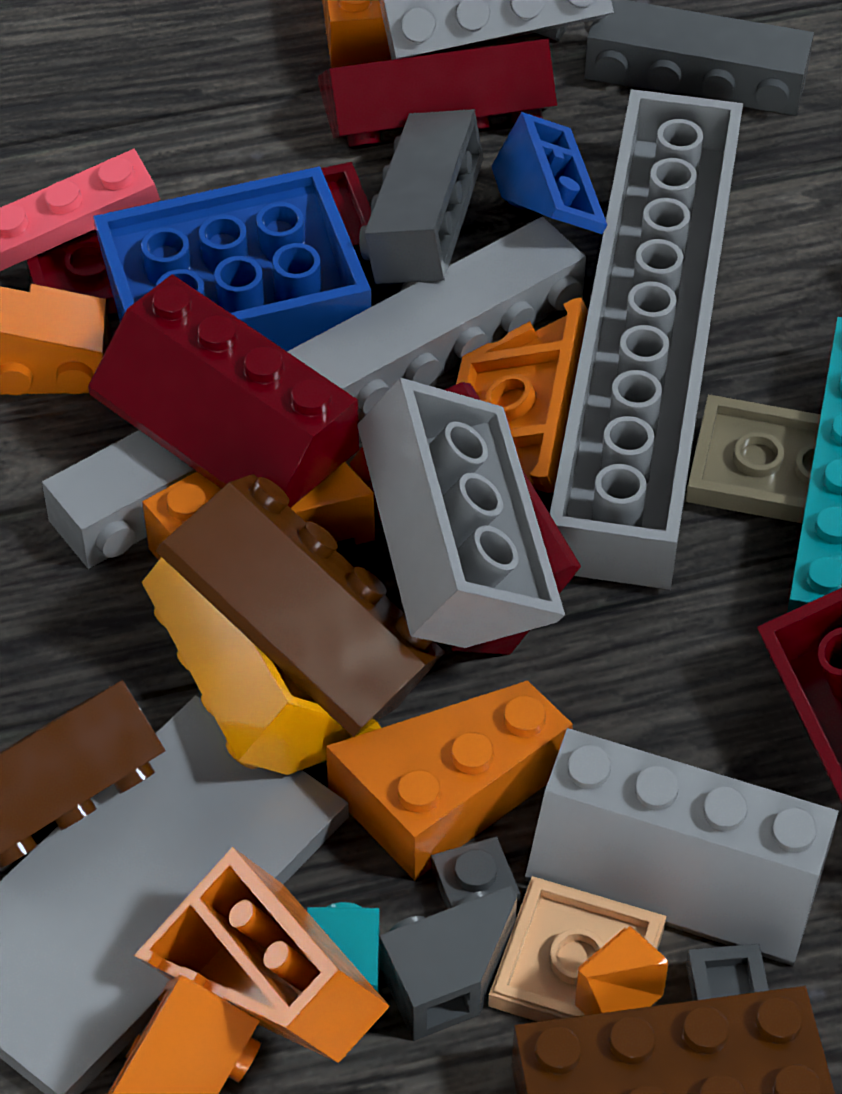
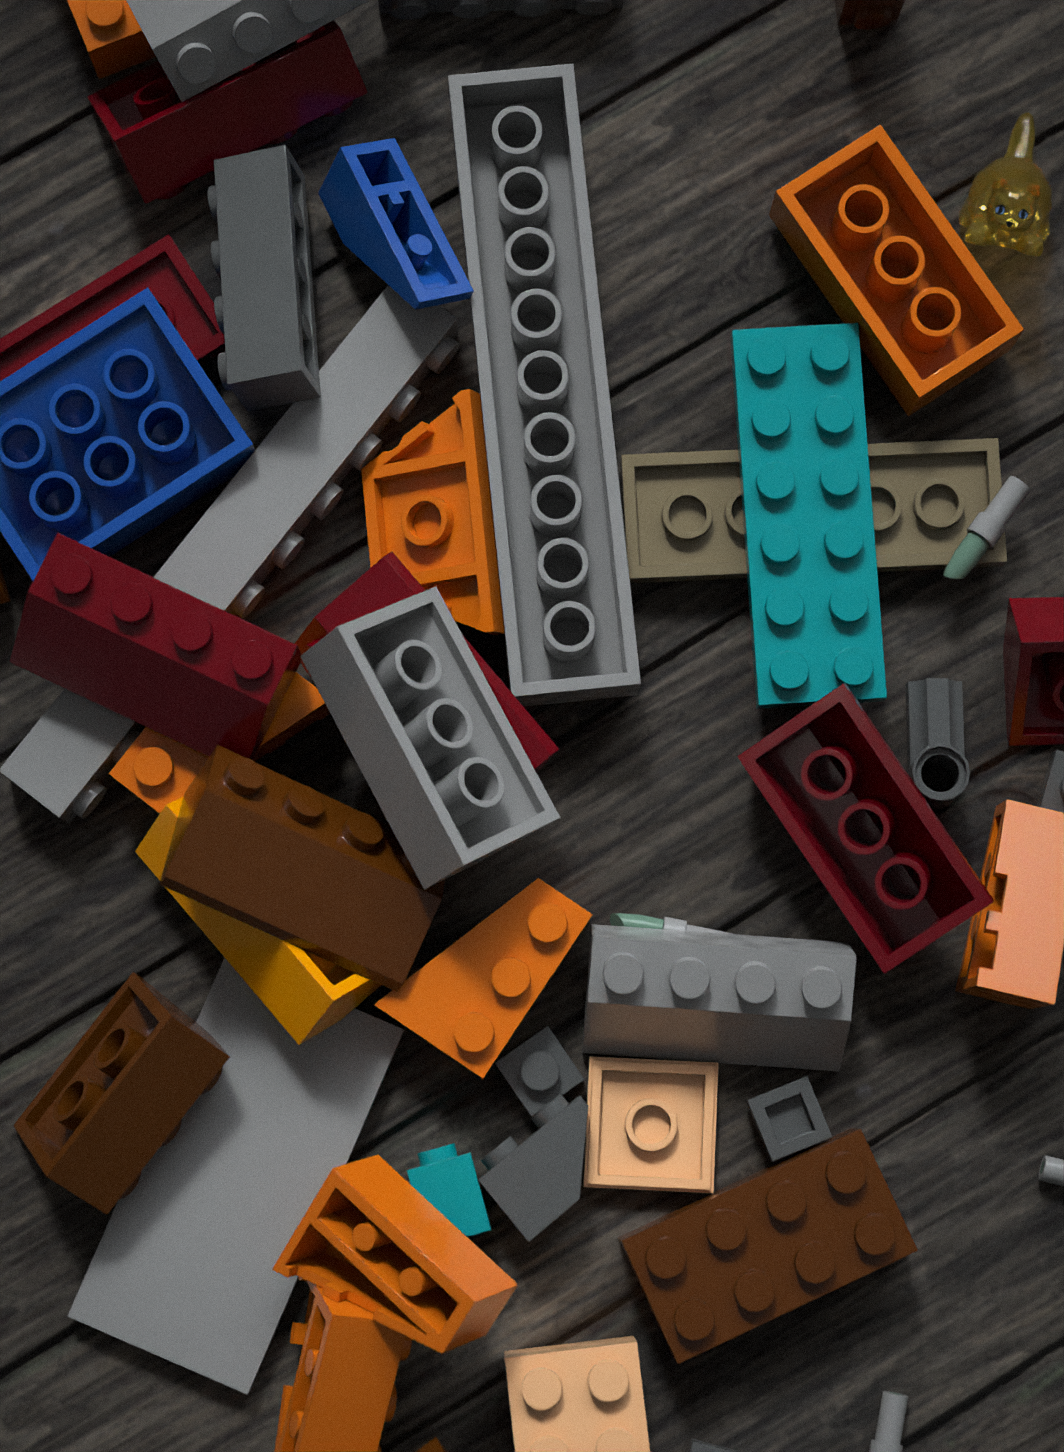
camera: 20 degrees left, 30 degrees up
orange slope [575,926,669,1015] -> none

